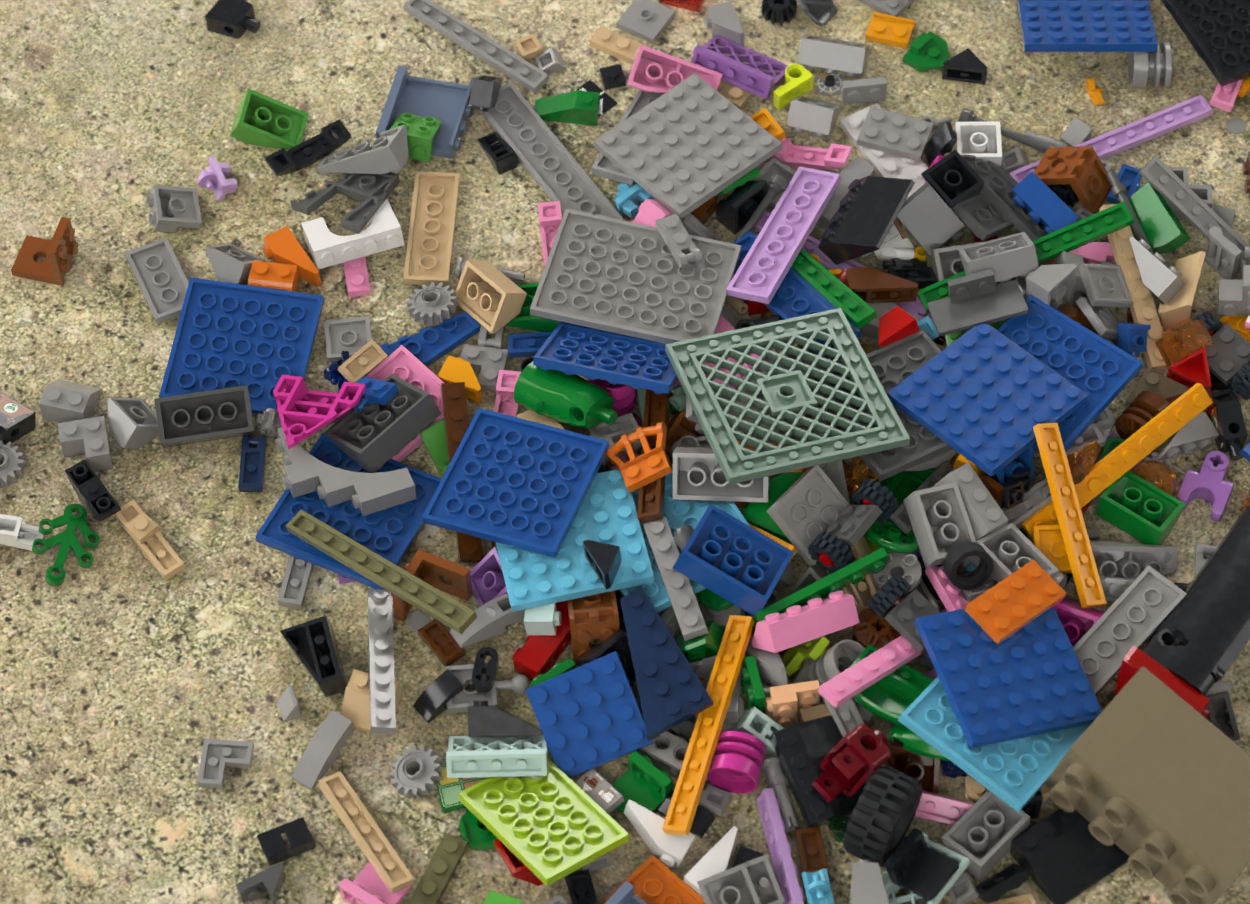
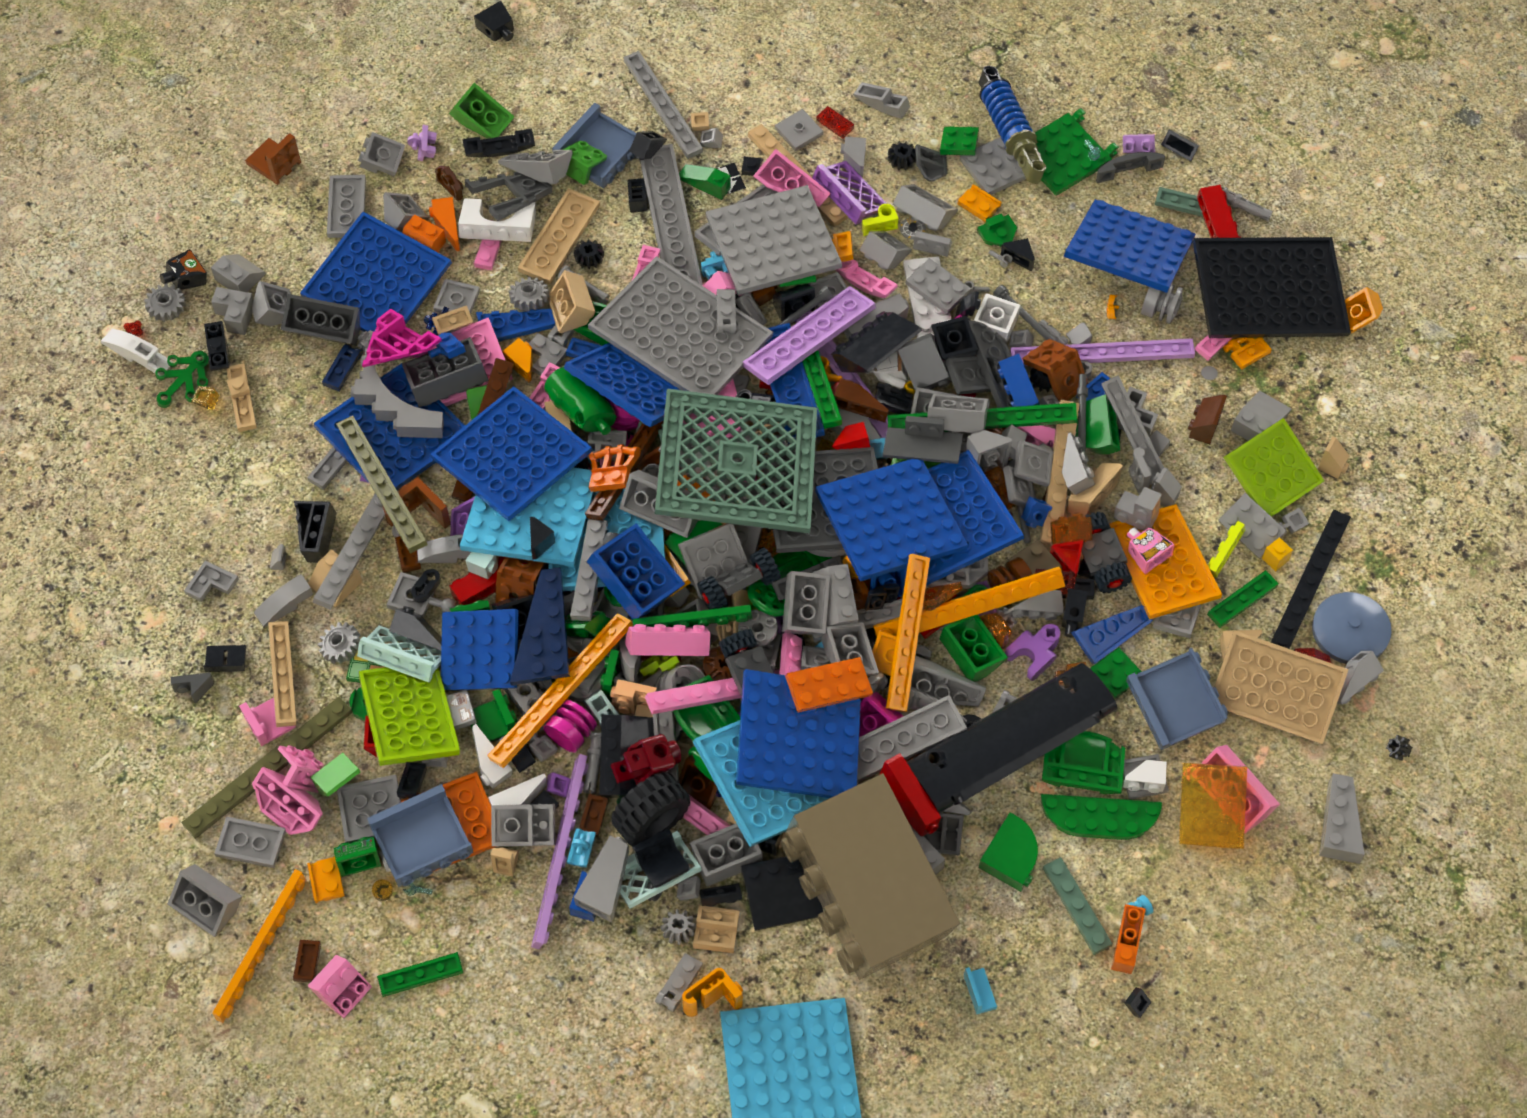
camera: 20 degrees right, 5 degrees up
black slope [413,669,464,724] -> none
black tyre [944,541,993,590] -> none
none -> clear yellow slope [191,386,219,410]
none -> reddish brown plate [435,166,463,201]
none -> medium lavender slope [547,772,571,798]
none -> black gear [574,239,604,270]
none -> light grey hand [989,250,1012,268]

